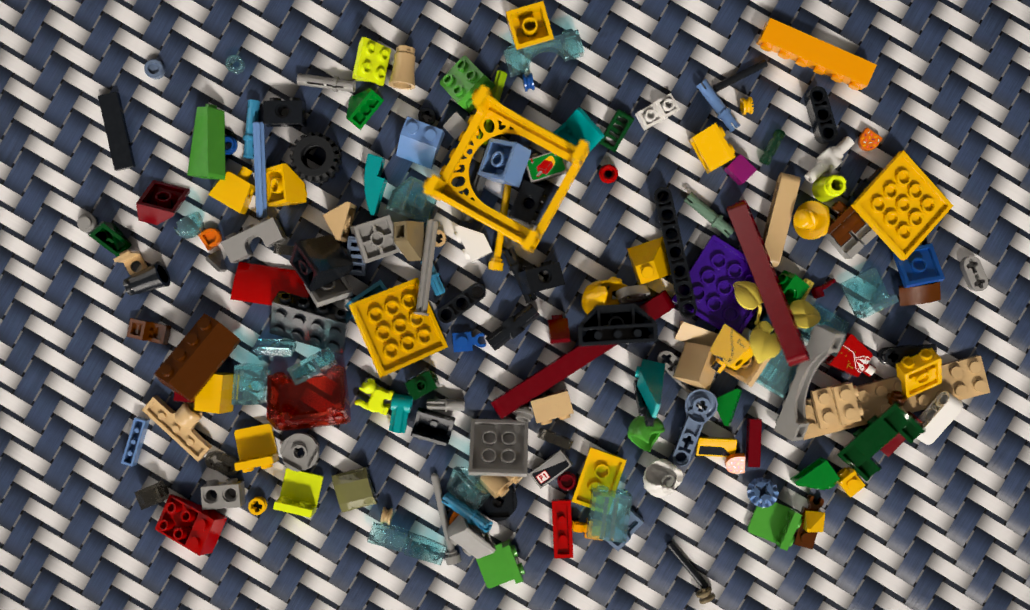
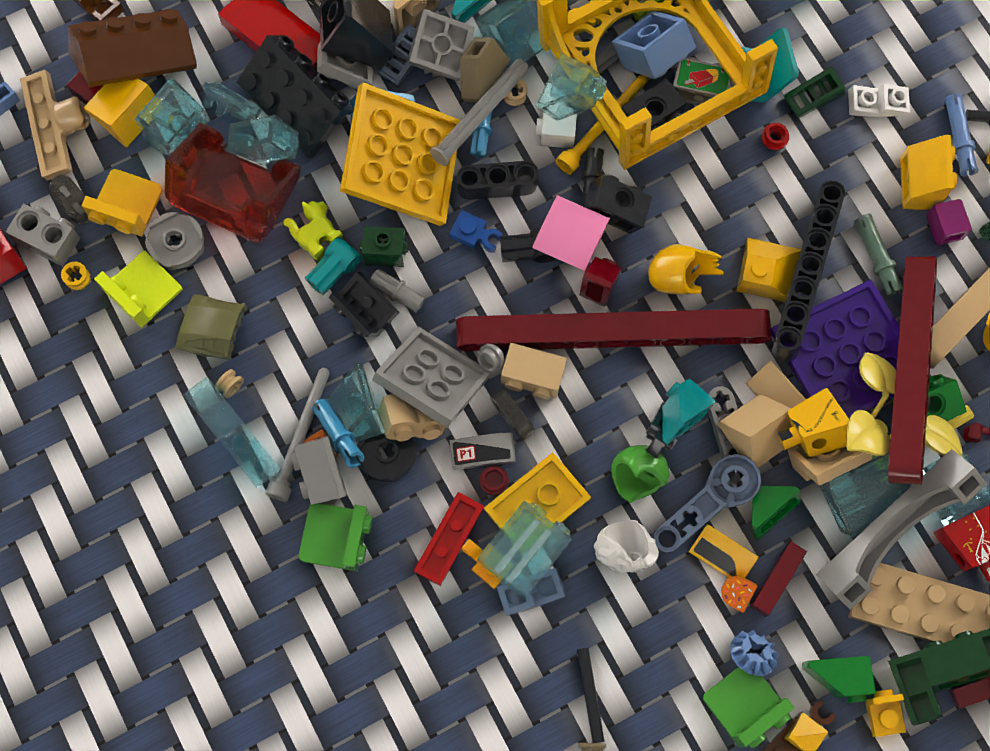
camera: 30 degrees right, 15 degrees down
black wedge [578,303,658,347] -> none
light grey beam [615,285,651,304] -> none
tan plate [810,382,864,429] -> none
none -> bright pink slope [532,195,610,271]
none -> clear light blue slope [536,53,607,121]

